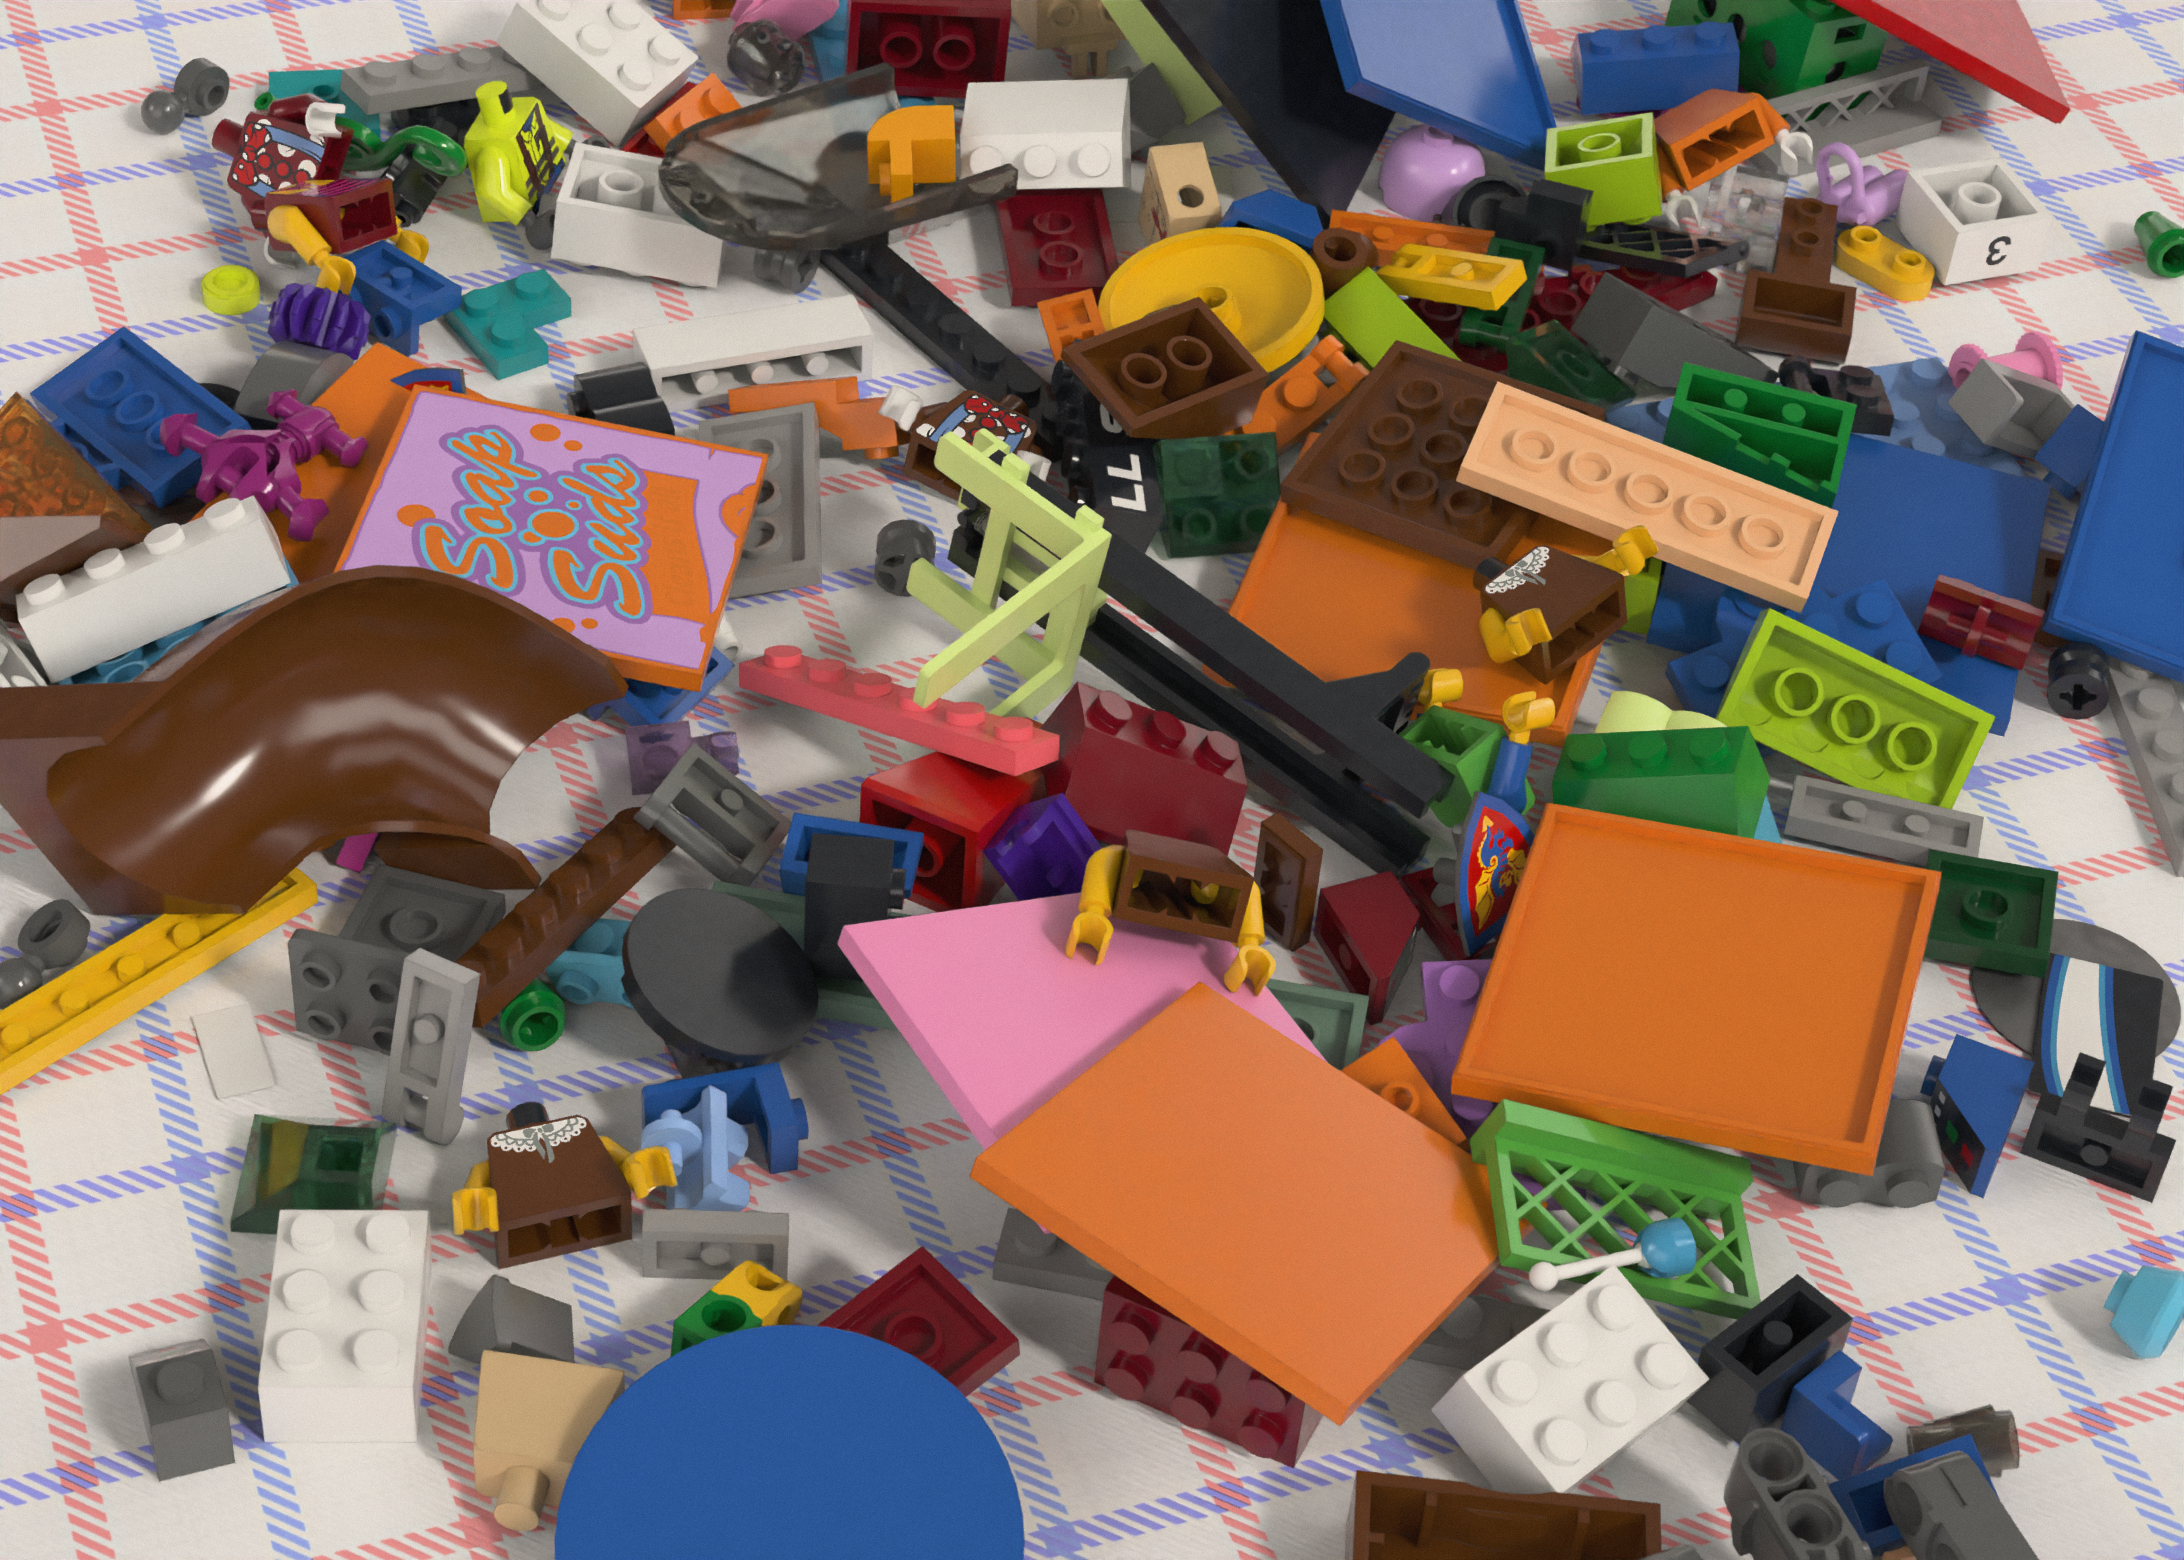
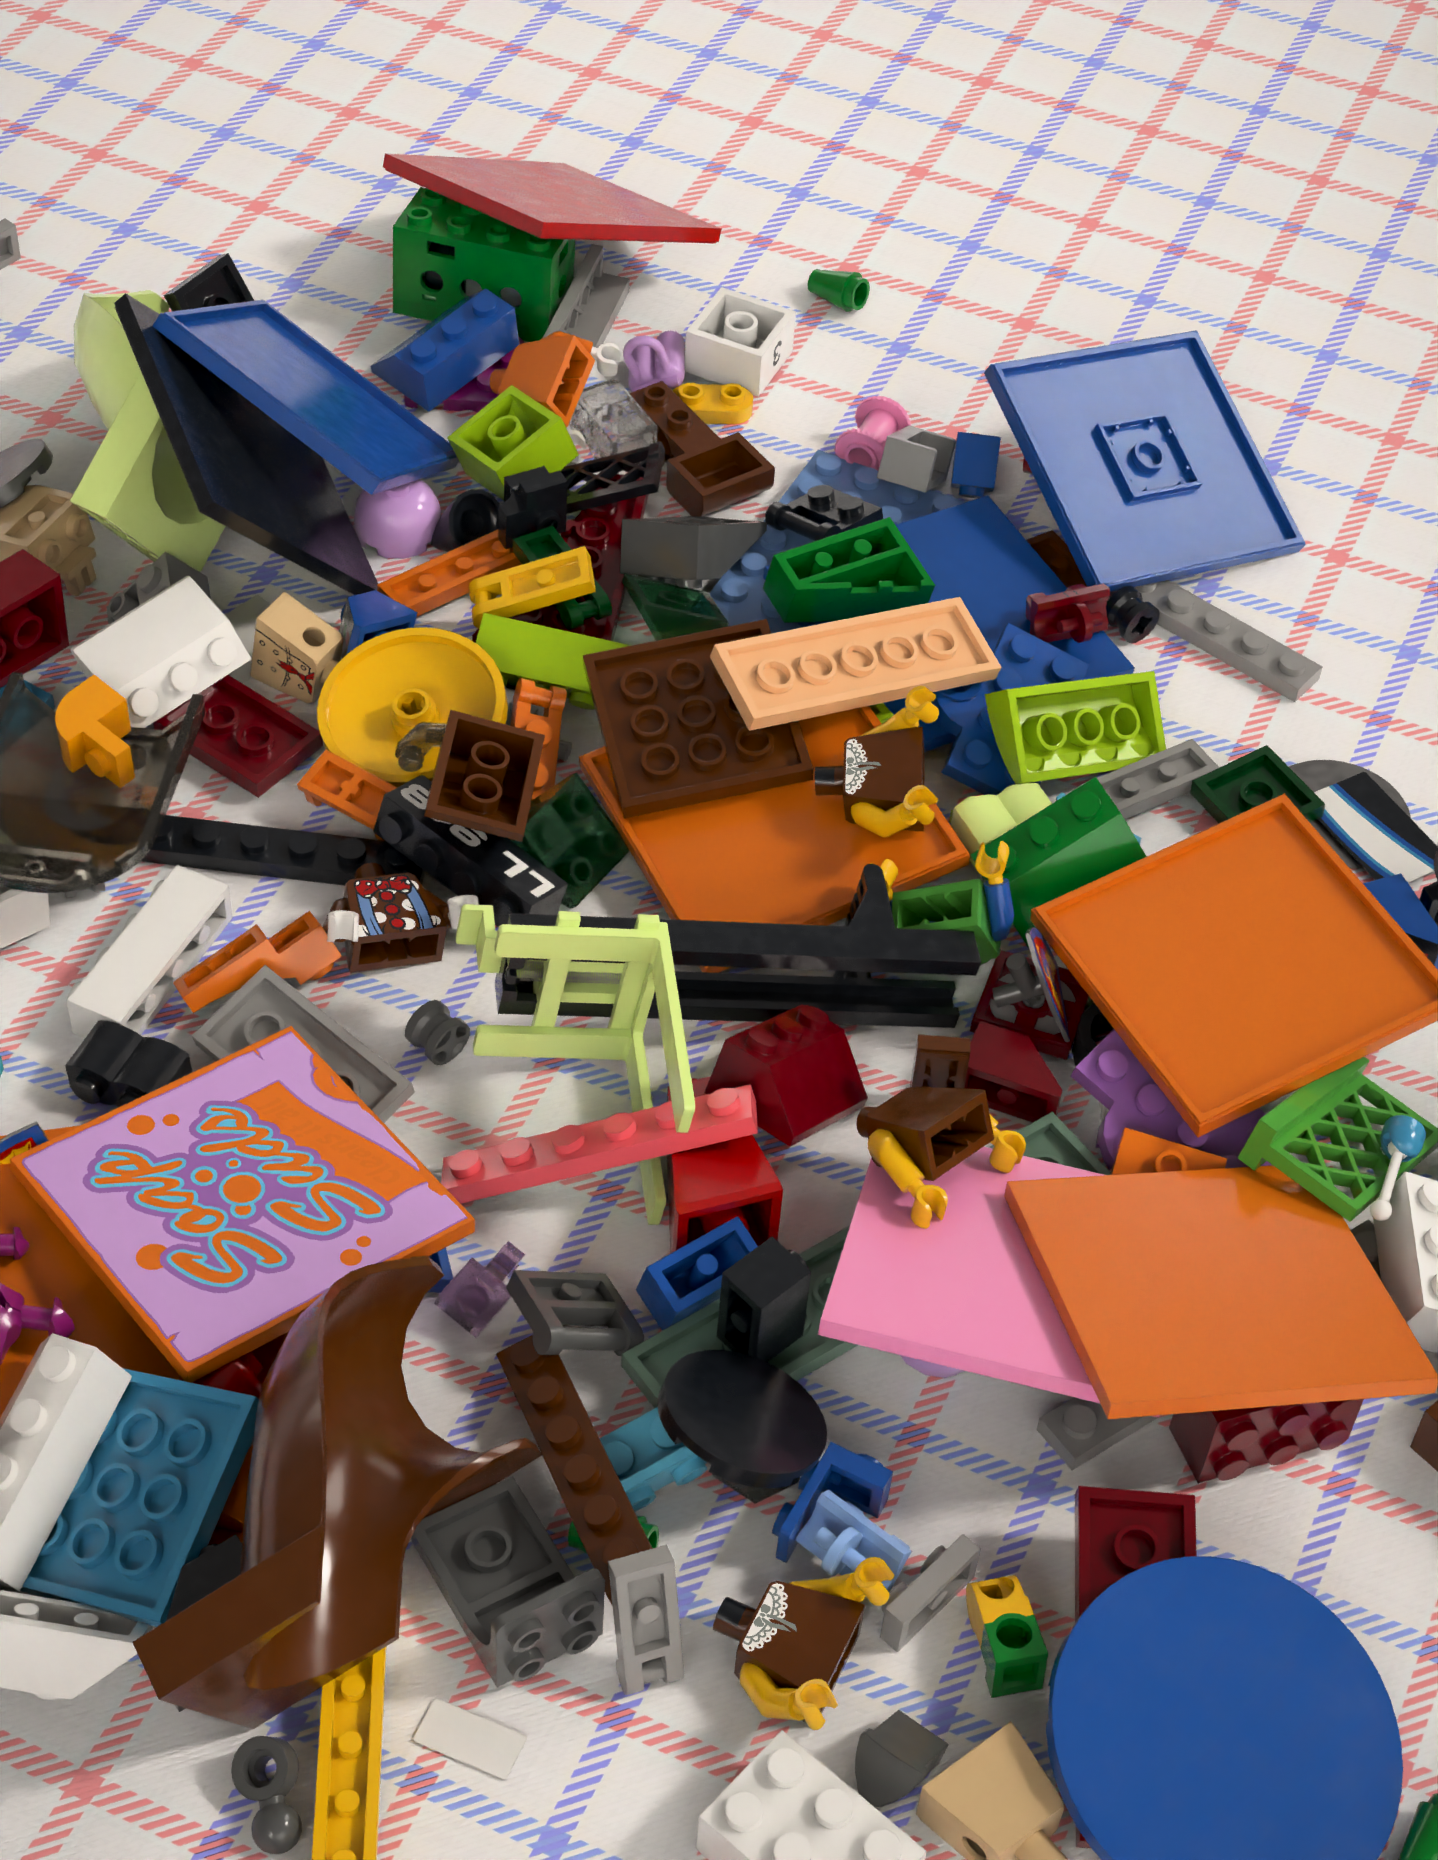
camera: 45 degrees left, 5 degrees up
clear green slope [230,1114,397,1235] -> none
dark purple hinge [983,793,1102,901] -> none
reddish brown cylinder [1310,228,1379,301] -> none

